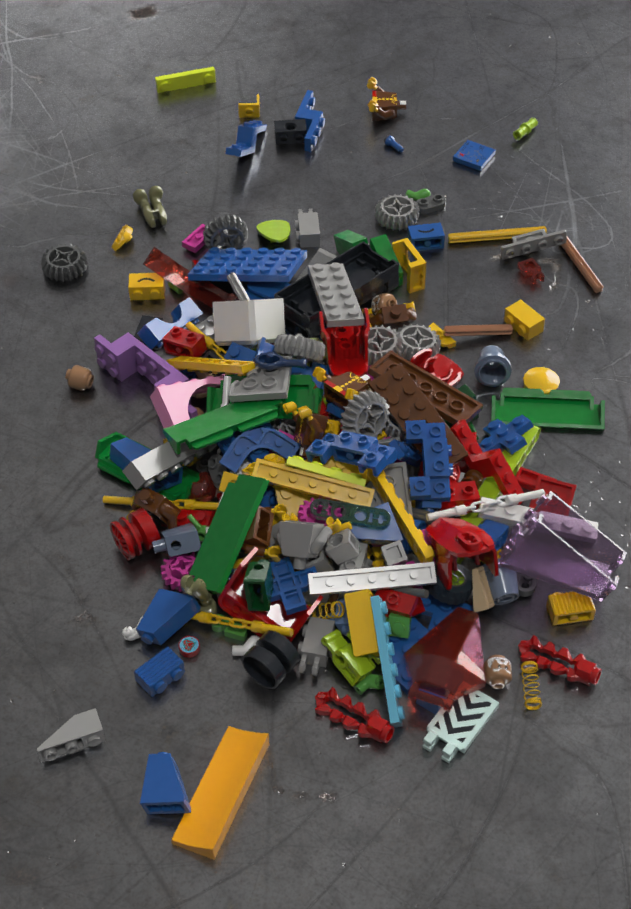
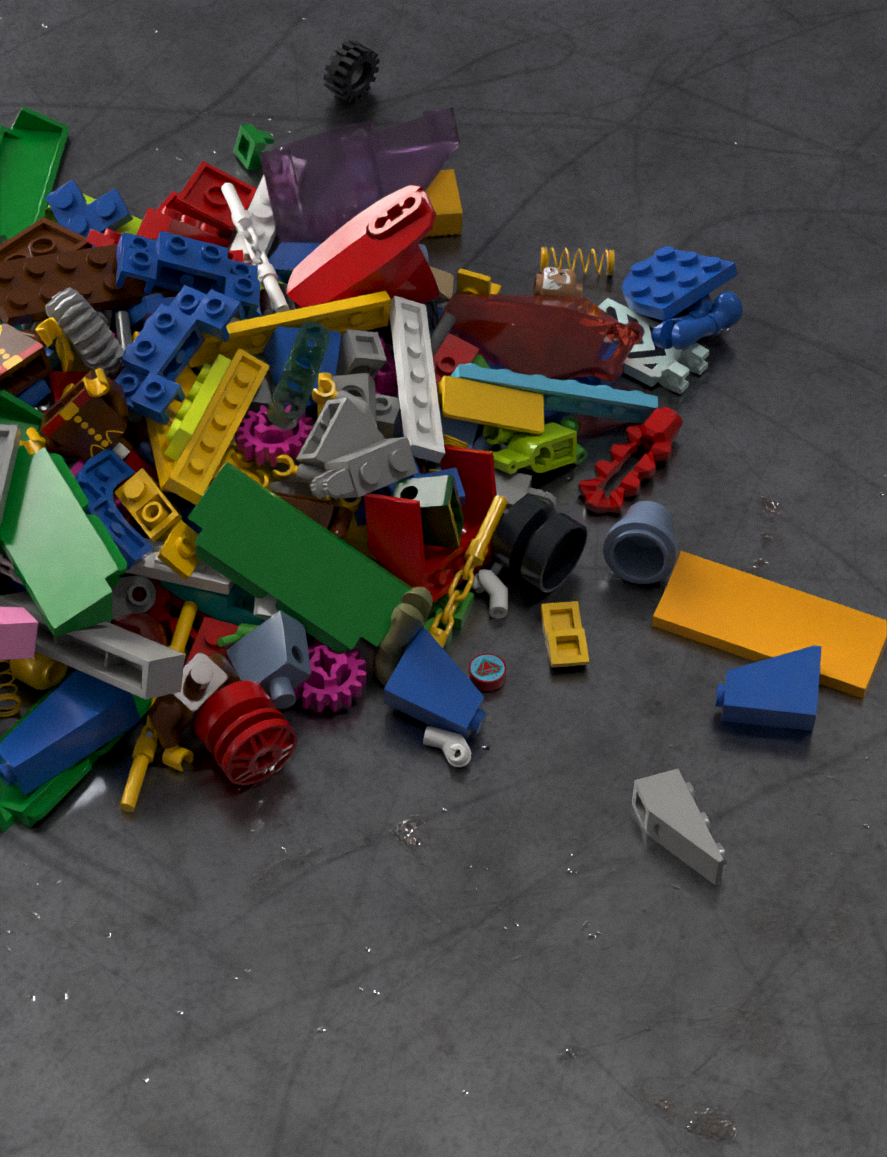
camera: 90 degrees left, 0 degrees up
blue brick [134,646,185,697] -> none
red sword [518,635,602,686] -> none
none -> green tile [233,124,275,170]
none -> light grey hinge [310,437,418,499]
none -> yellow bracket [456,268,501,315]
none -> yellow slope [540,601,589,668]
none -> sand blue piece [603,501,678,584]
none -> blue plate [622,246,738,321]
none -> blue piece [651,291,743,350]

